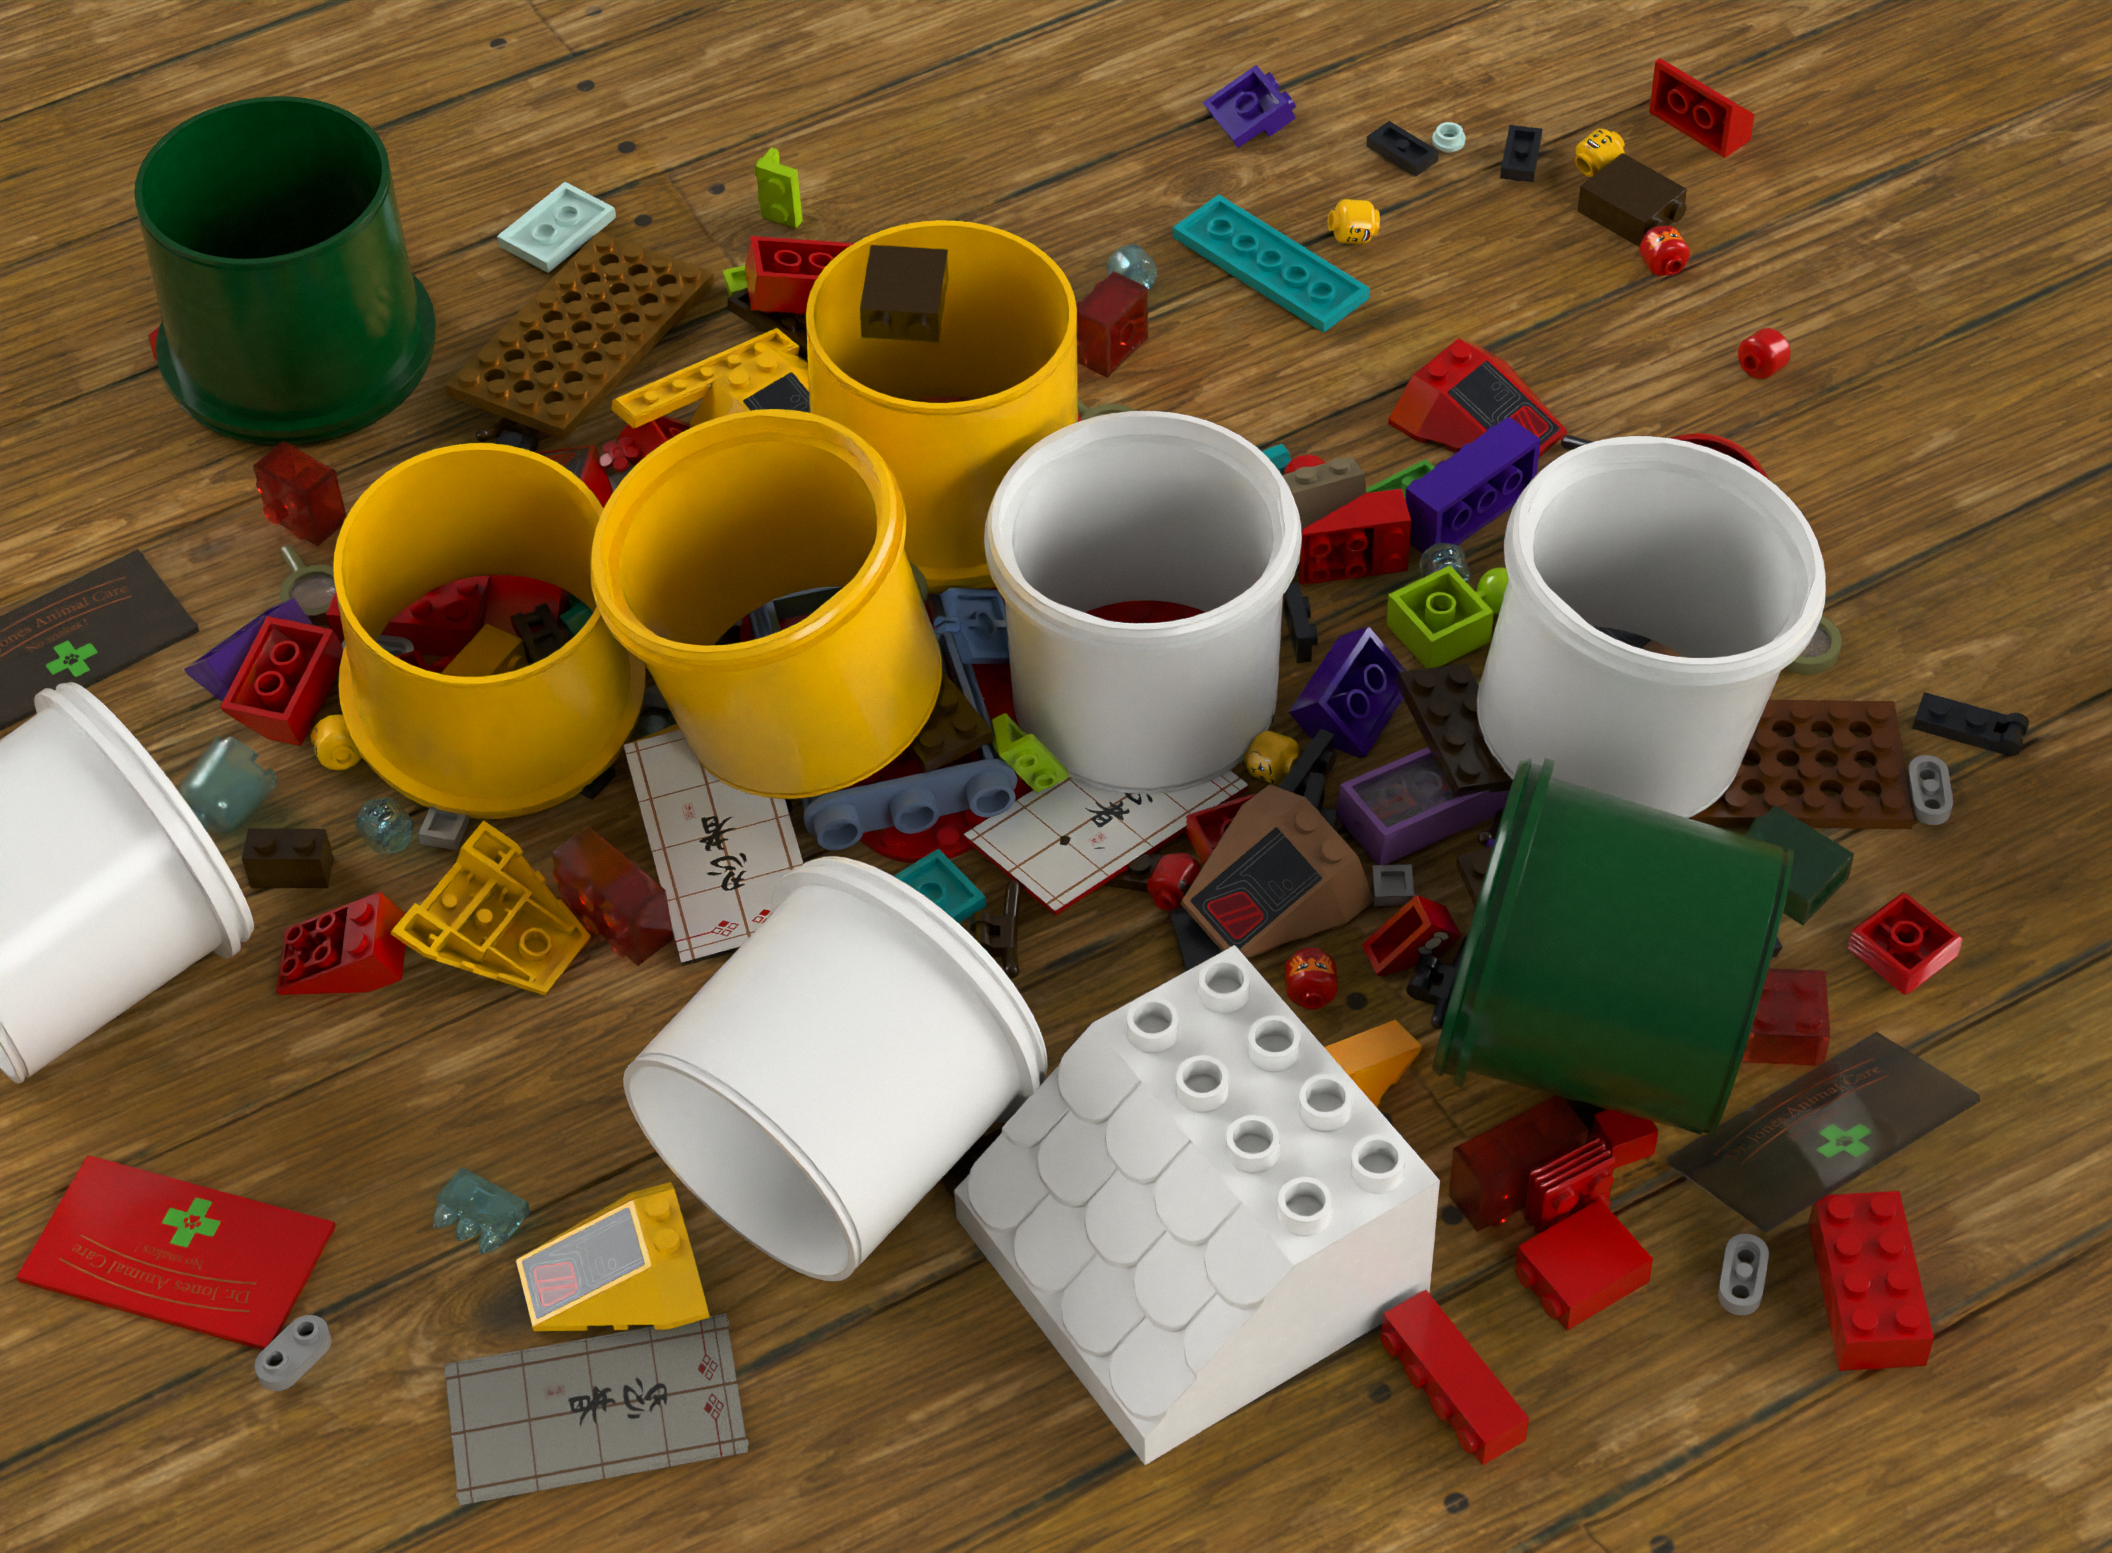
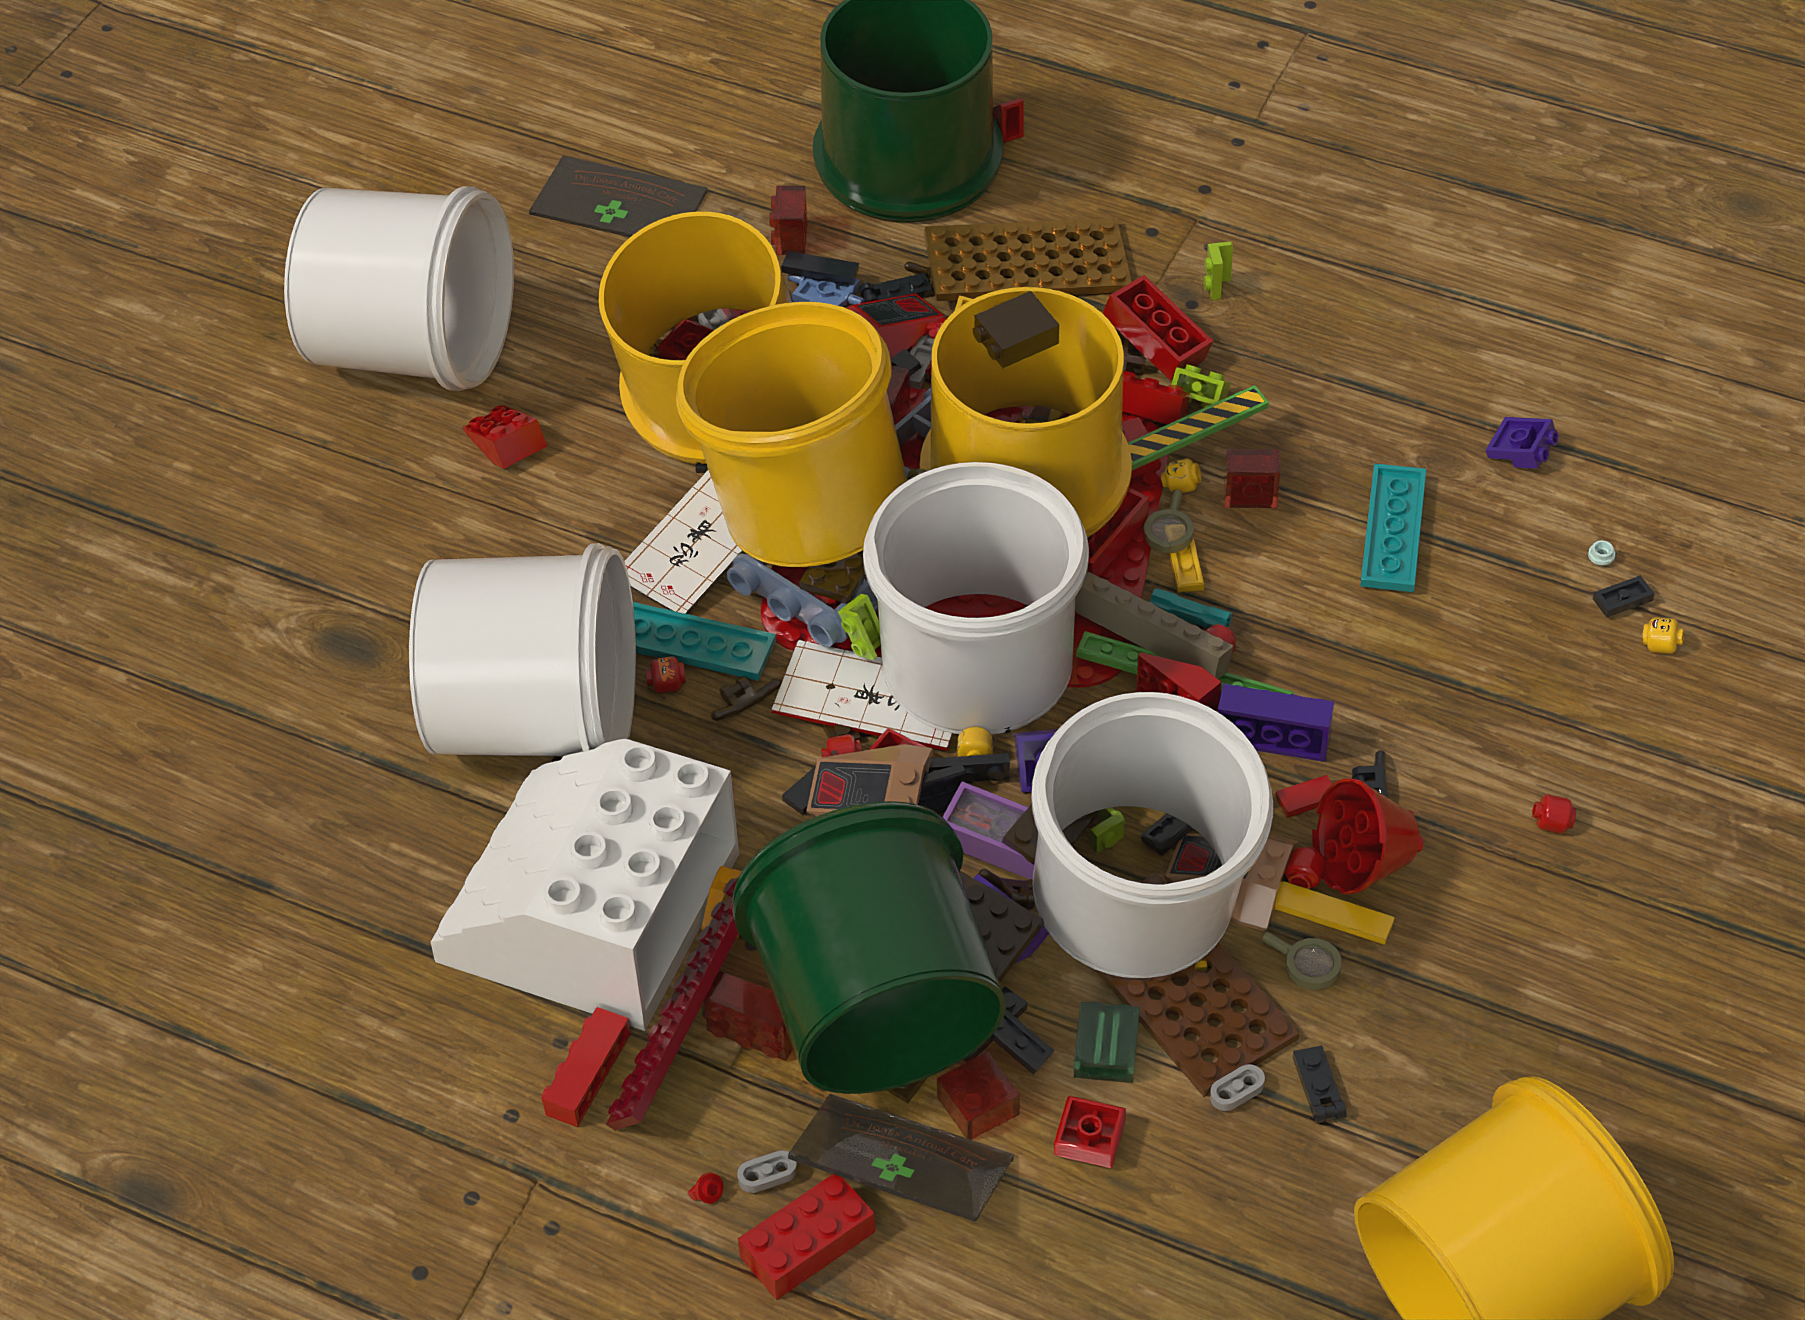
camera: 55 degrees right, 0 degrees up
red piece [16,1155,336,1350] -> none
clear light blue cylinder [179,736,278,834] -> none
dark brown brick [242,828,334,888] -> none
light grey plate [254,1315,331,1391] -> none
clear light blue head [356,797,414,854] -> none
yellow wedge [391,820,591,996] -> none
light grey plate [418,807,469,851] -> none
clear light blue plate [433,1167,531,1254] -> none
clear smoke piece [444,1313,749,1505] -> none
light aqua plate [497,182,616,273] -> none
yellow wedge [516,1182,710,1331] -> none
clear red brick [551,825,674,966] -> none
clear light blue head [1107,244,1157,295] -> none
black plate [1283,582,1318,663] -> none
yellow head [1328,199,1380,244] -> none
black plate [1366,121,1439,177] -> none
red wedge [1388,338,1567,458] -> none
red brick [1515,1199,1653,1331] -> none
red brick [1525,1138,1615,1234] -> none
dark brown brick [1578,153,1687,247] -> none
red head [1639,226,1690,276] -> none
red slope [1649,58,1755,158] -> none
none -> dark red plate [606,878,739,1131]
none -> red plate [687,1171,724,1204]

